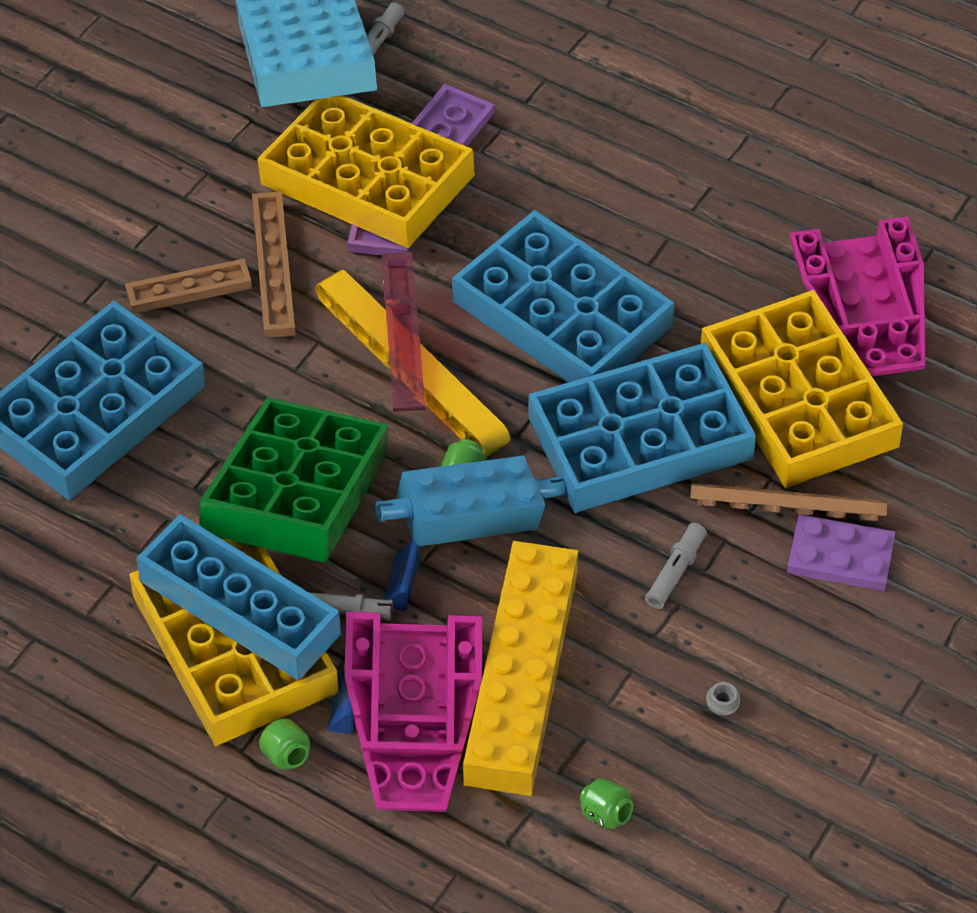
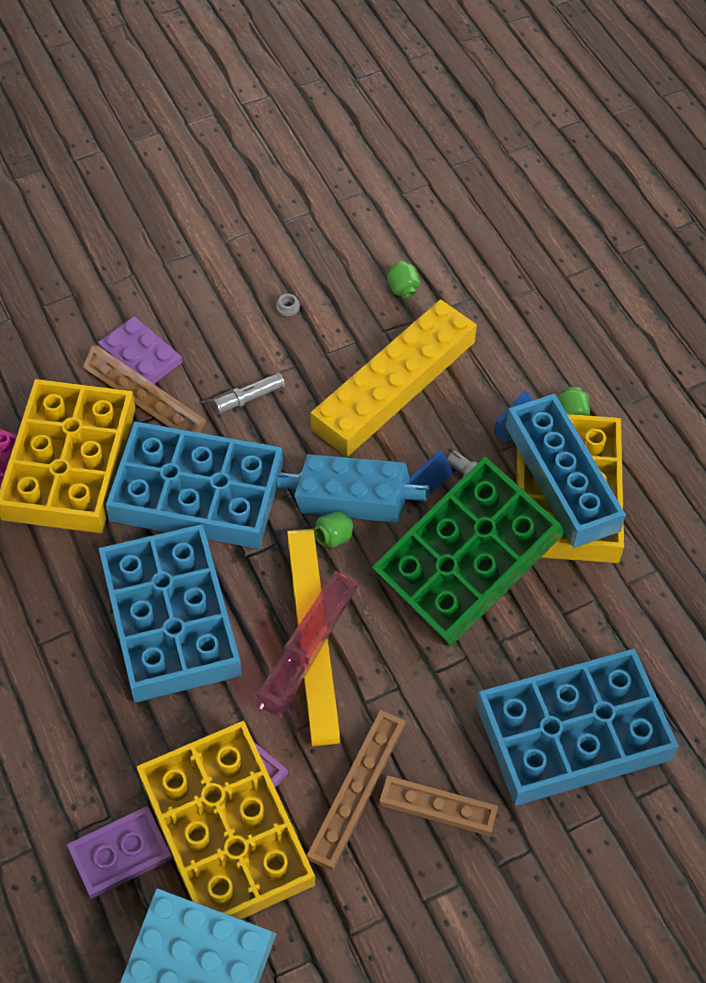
camera: 150 degrees left, 5 degrees up
dark pink wedge [344,612,482,812] -> none

